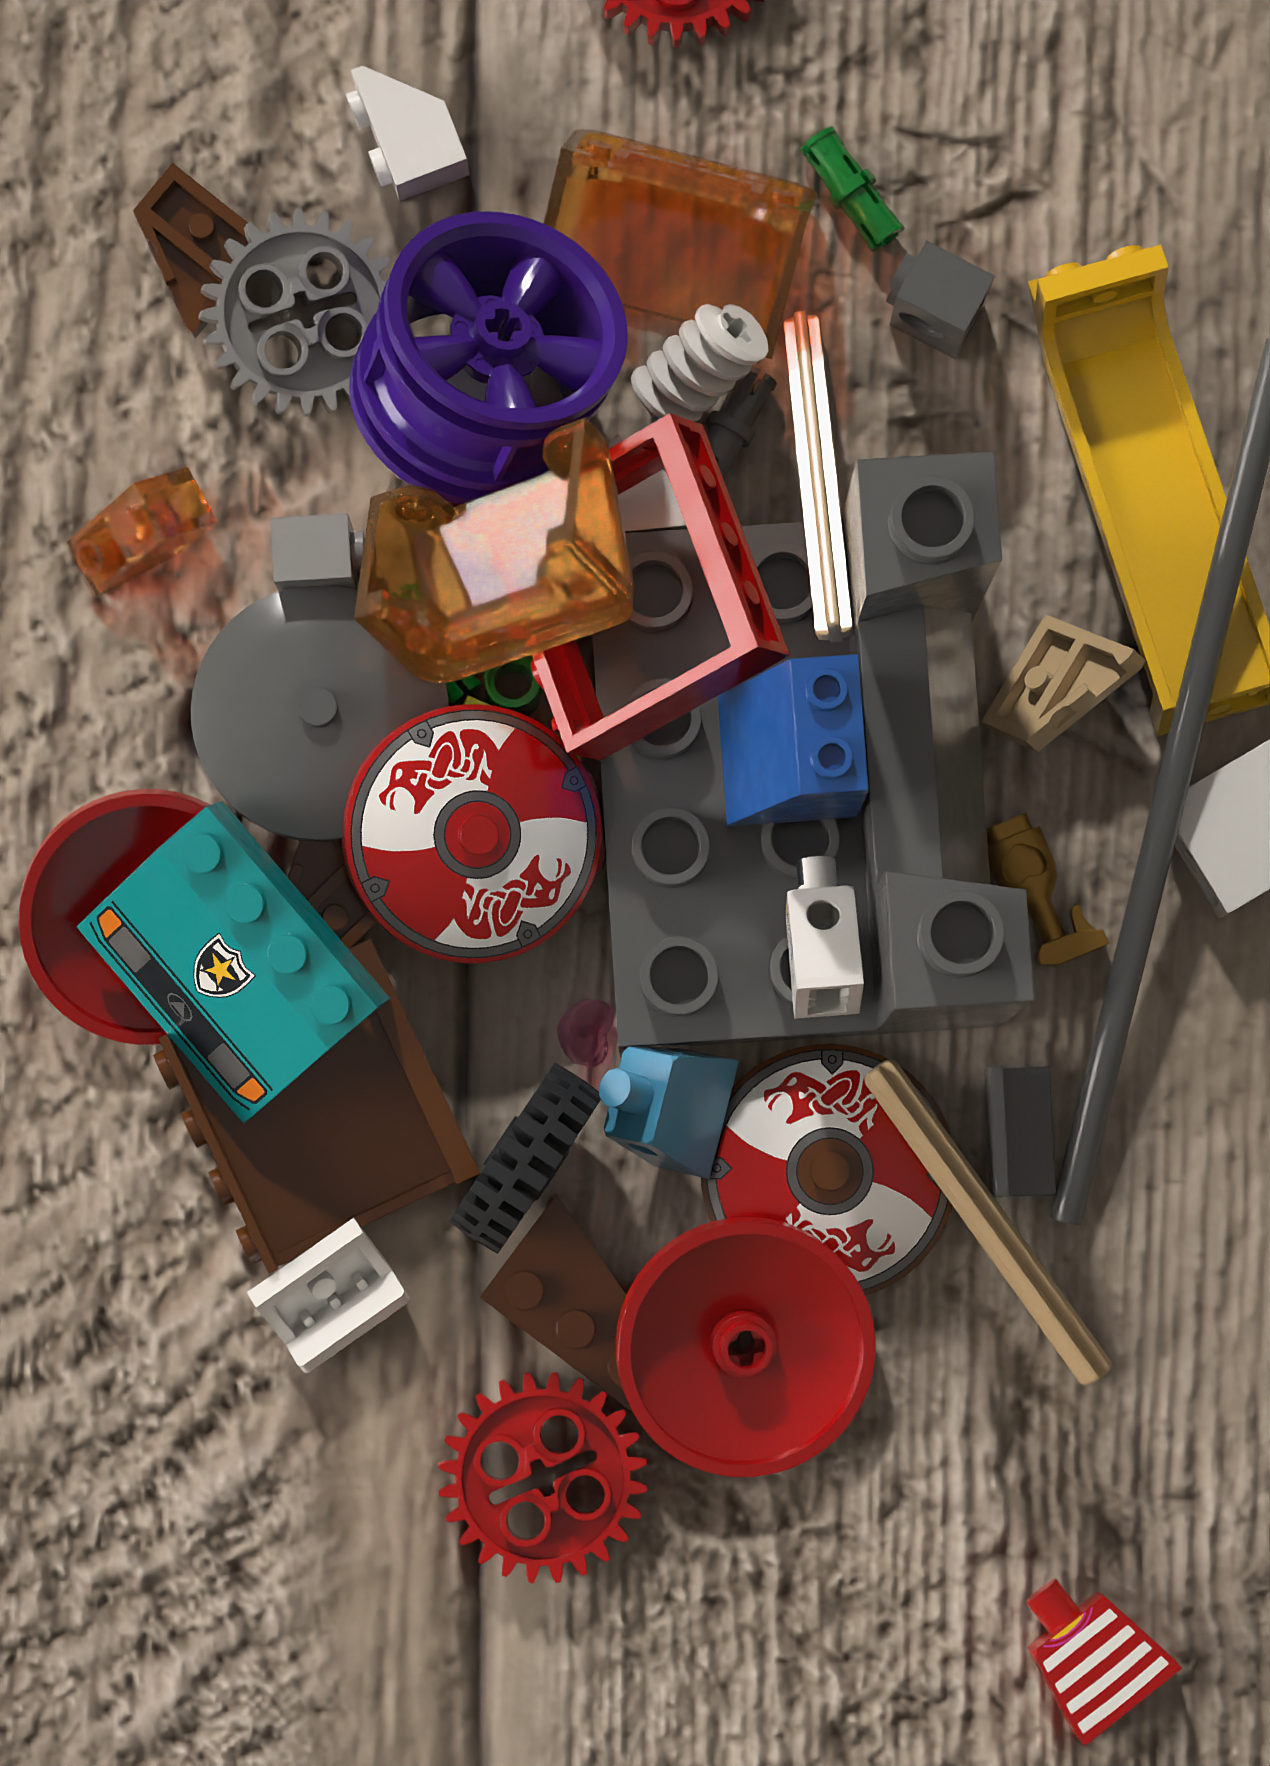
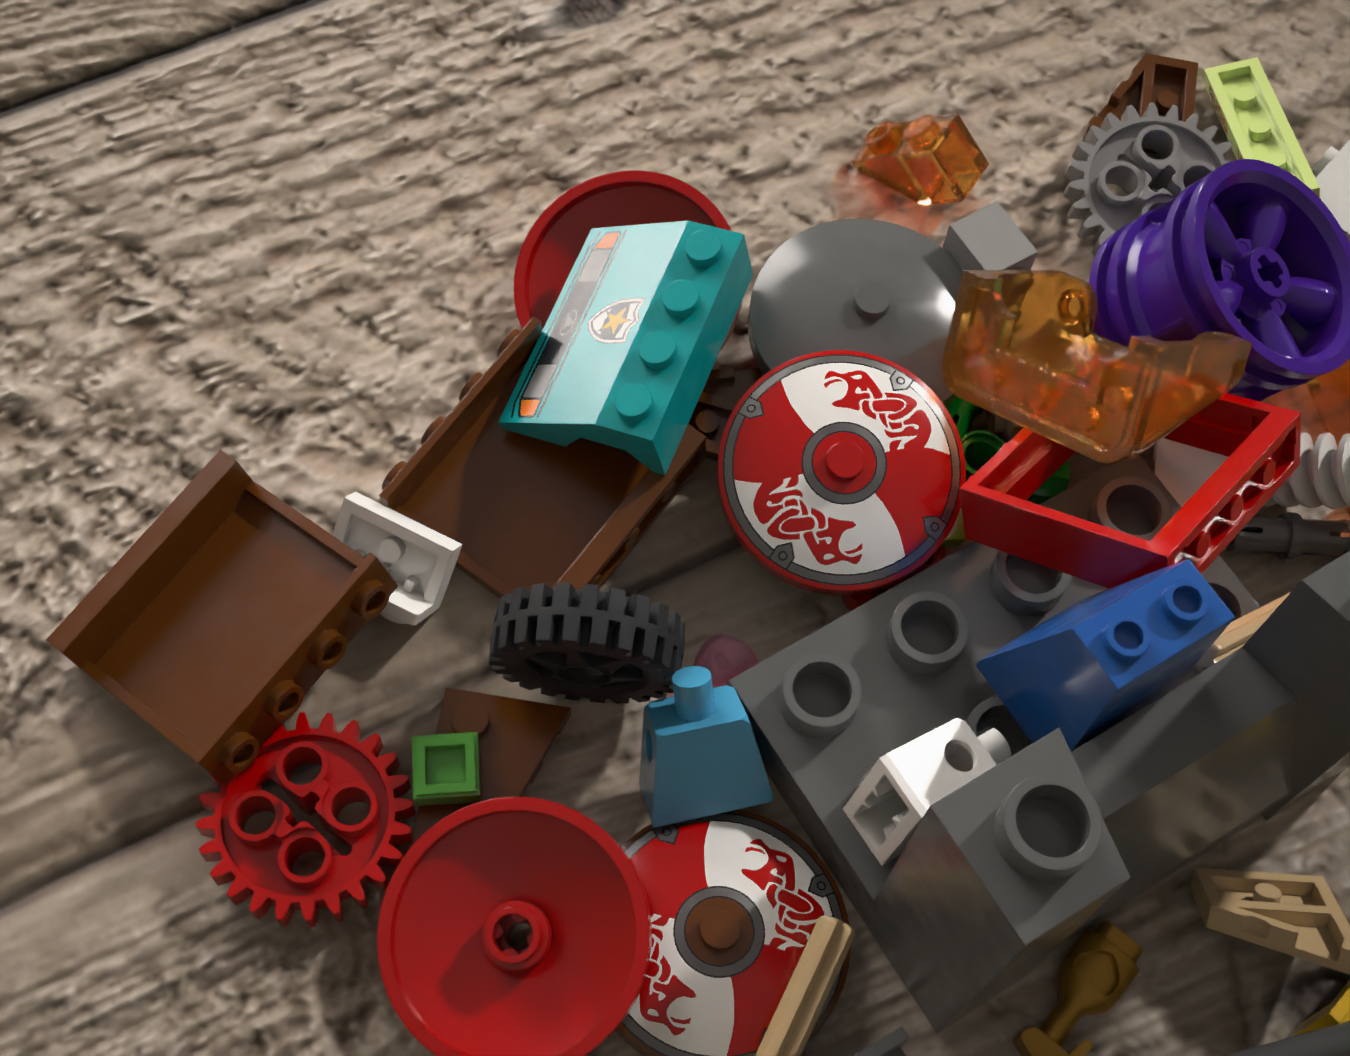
camera: 55 degrees right, 20 degrees down
none -> reddish brown panel [46,450,398,786]
none -> bright green tile [412,732,481,806]
none -> yellowish green plate [1204,57,1320,198]

